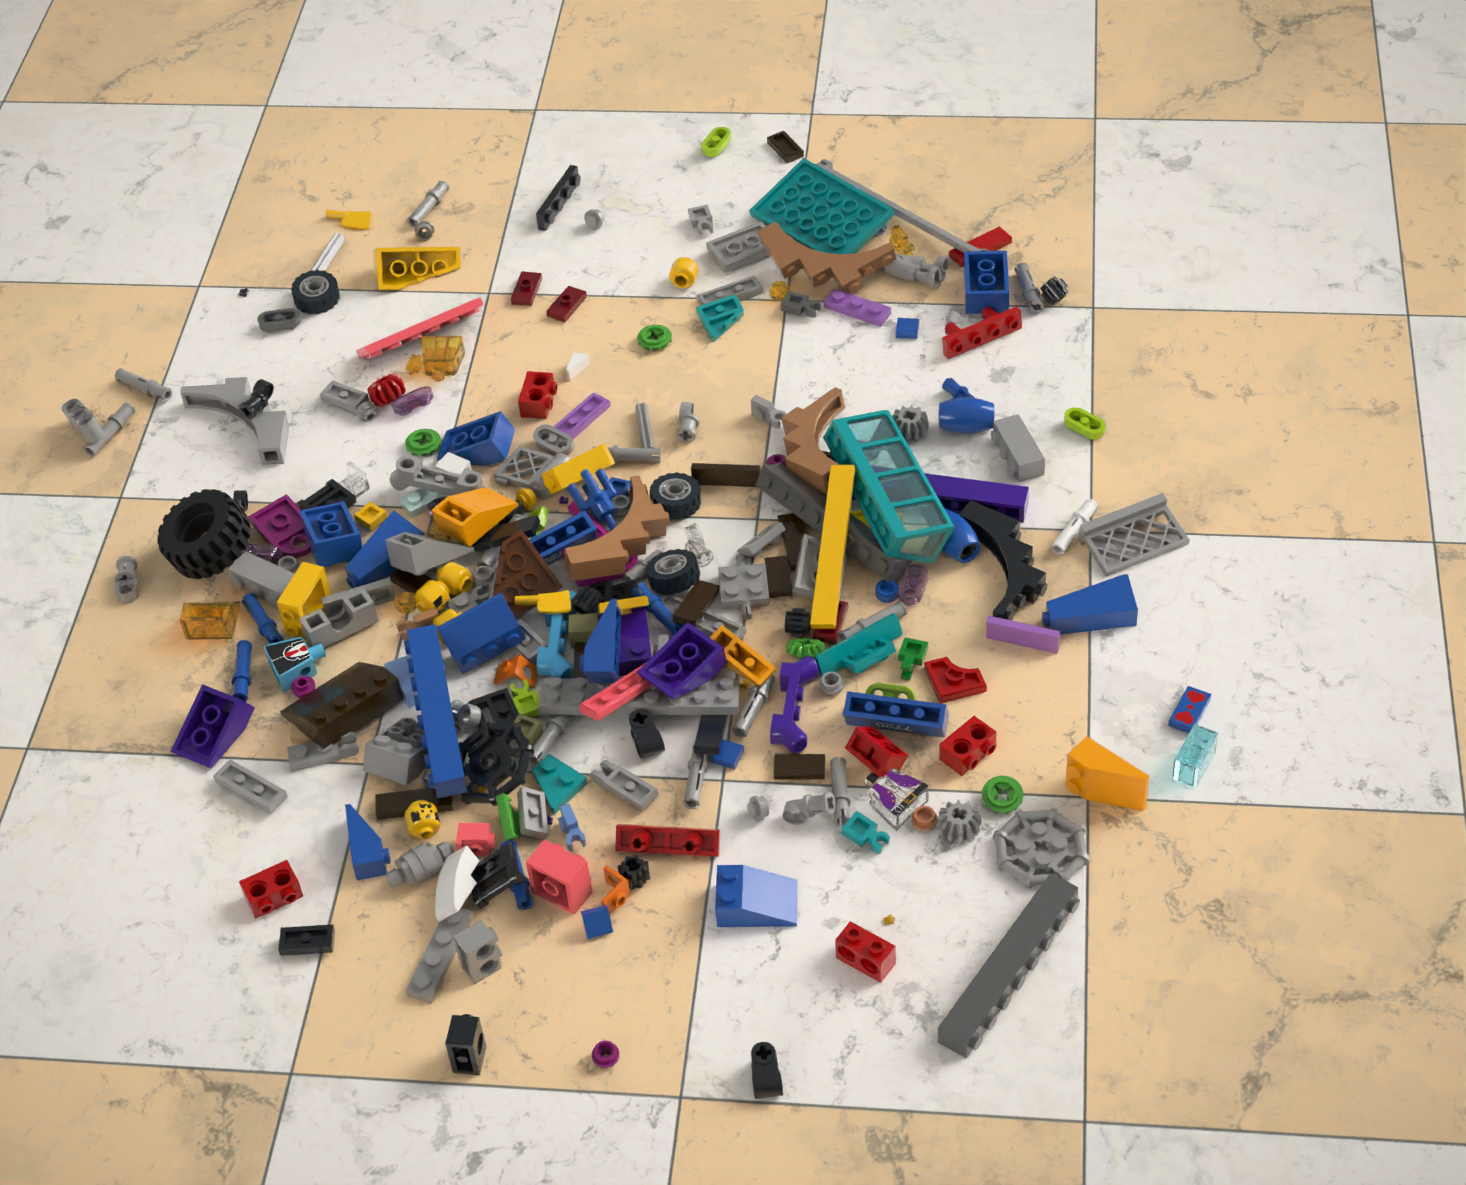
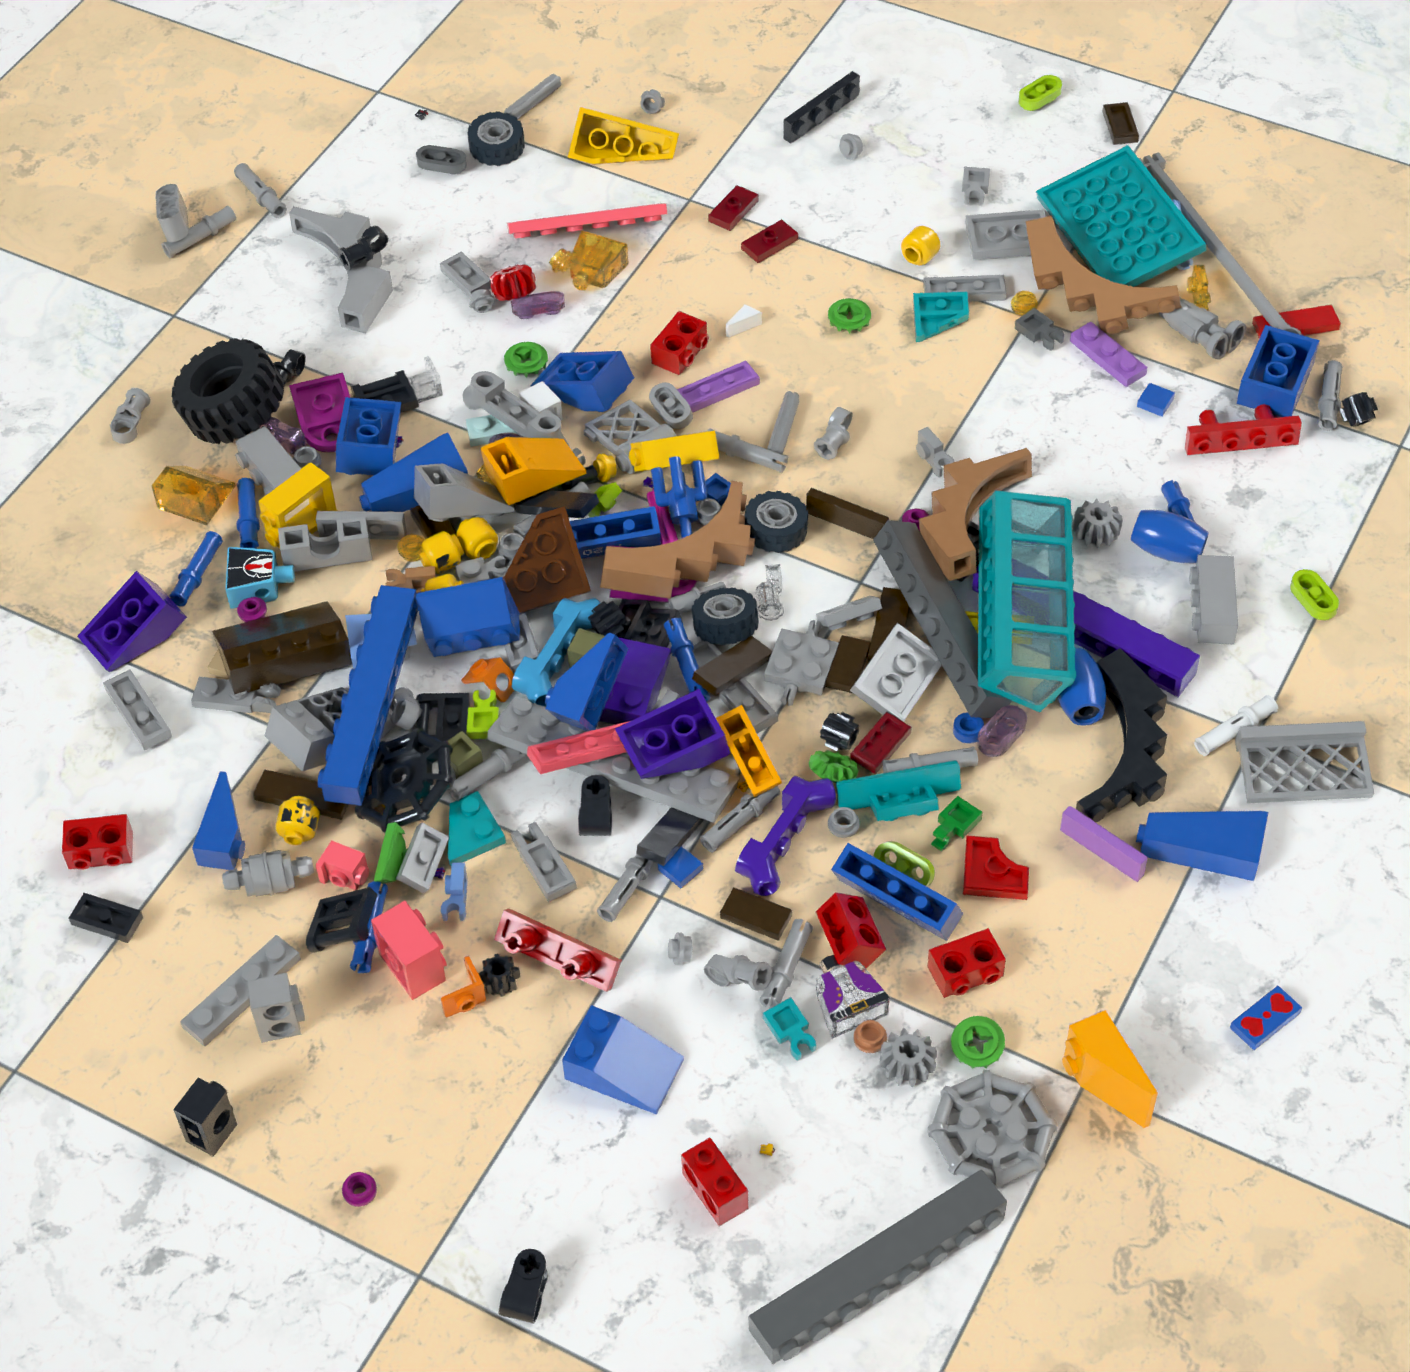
camera: 20 degrees right, 5 degrees up
yellow piece [325,209,372,230] -> none
yellow plate [354,501,387,531] -> none
light grey pin [407,180,449,227] -> none
white slope [435,846,479,922] -> none
yellow piece [515,590,572,614] -> none
blue tile [581,905,613,939] -> none
yellow plate [598,596,649,615] -> none
yellow tile [810,465,855,629] -> none
clear light blue brick [1172,724,1218,788] -> none

